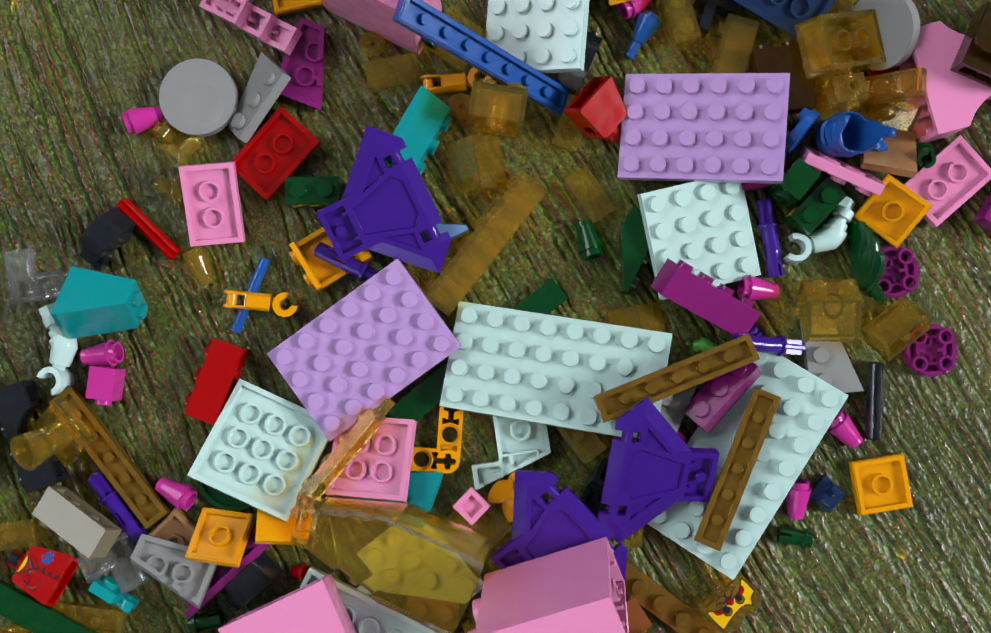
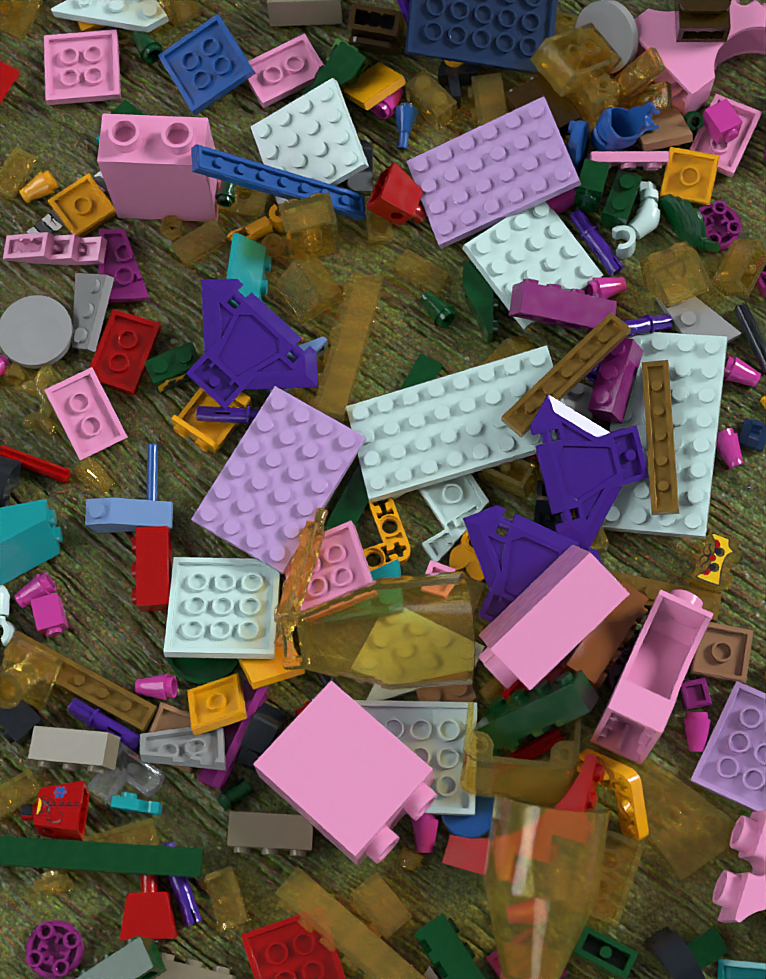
camera: 25 degrees left, 15 degrees down
light orange piece [223,290,299,317] -> none
dark green pin [777,525,813,550] -> none
none -> medium blue slope [85,498,173,533]
none -> dark pink brick [703,98,743,145]

